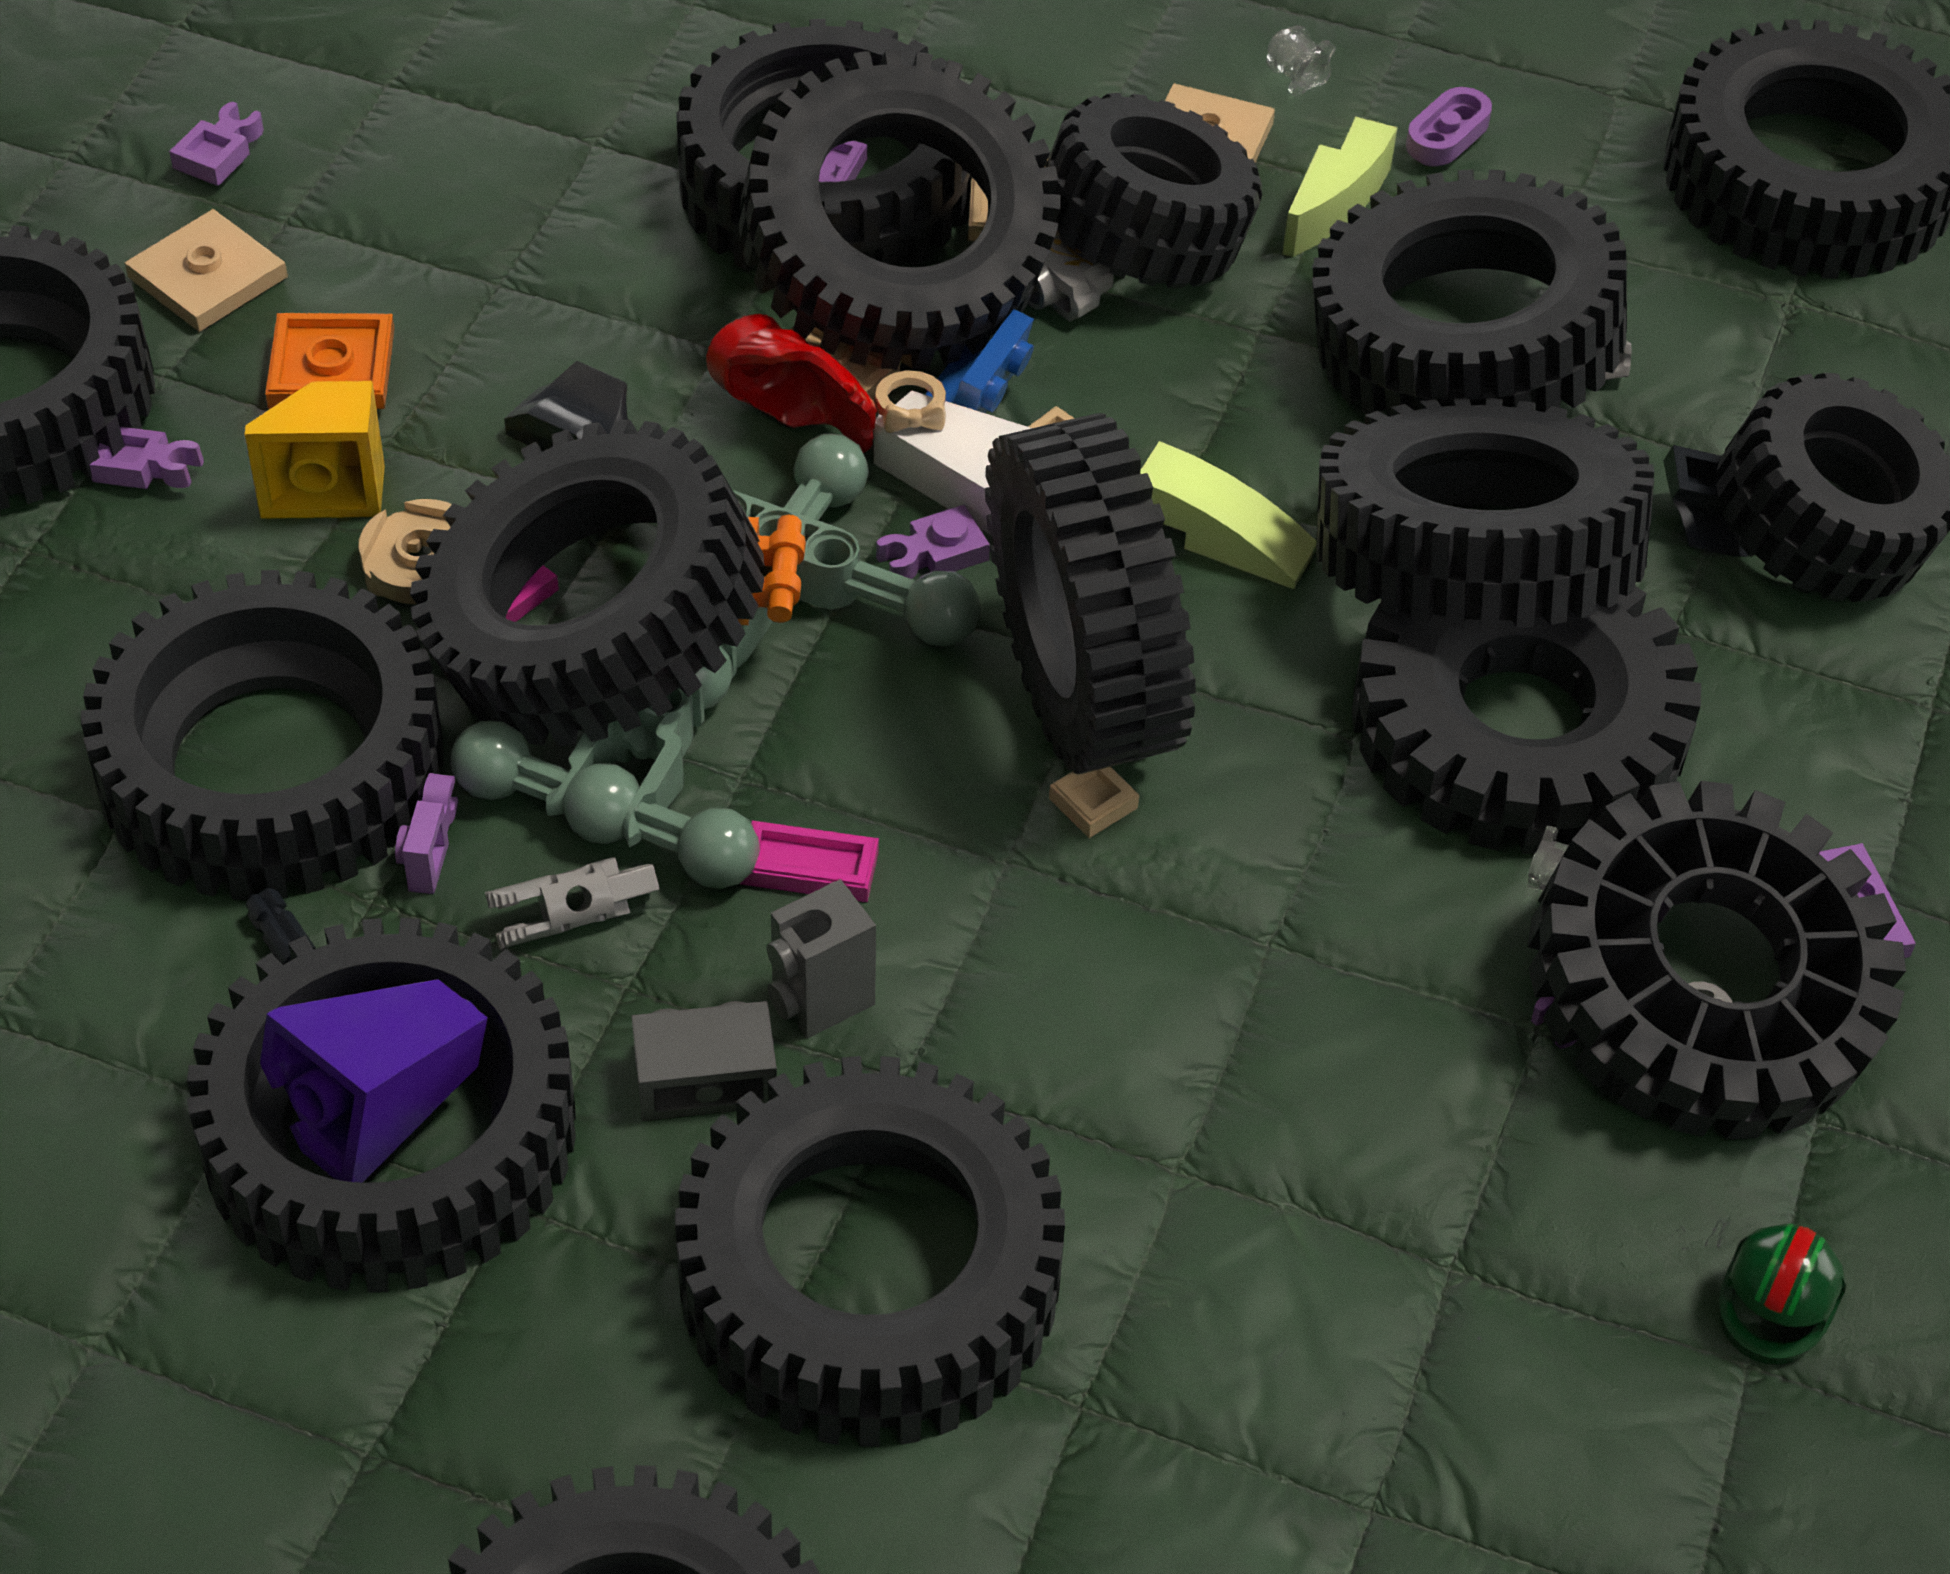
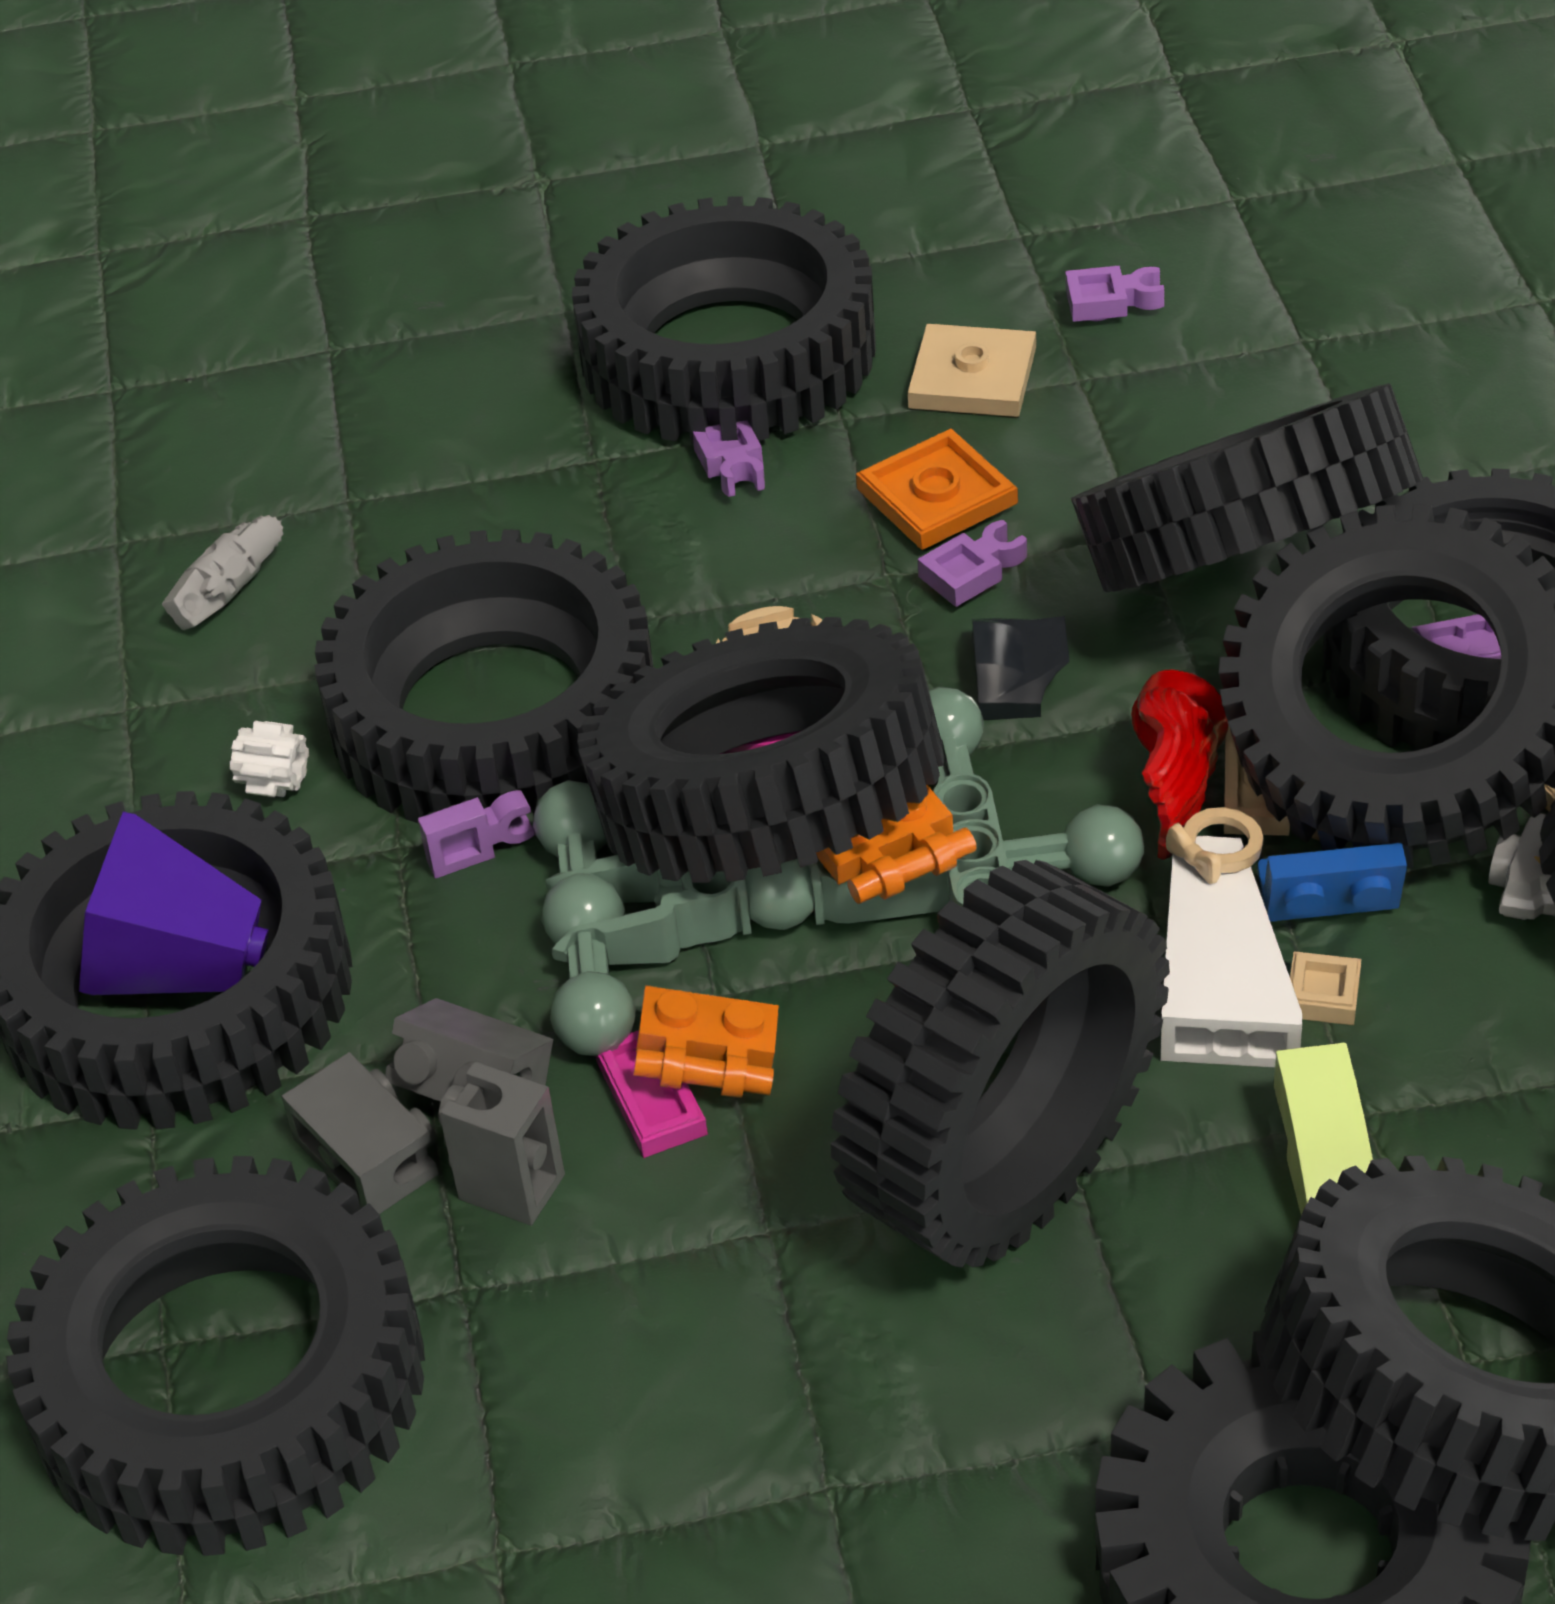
camera: 65 degrees right, 5 degrees down
yellow slope [245,381,385,519] -> none
black axle [246,888,316,965] -> none
light grey hinge [485,857,659,950] -> none
tan tile [1049,767,1139,838] -> none
none -> white gear [230,721,309,797]
none -> dark grey brick [385,998,553,1102]
none -> orange plate [633,986,779,1098]
none -> medium lavender plate [917,520,1027,607]
none -> black tyre [1071,383,1423,592]

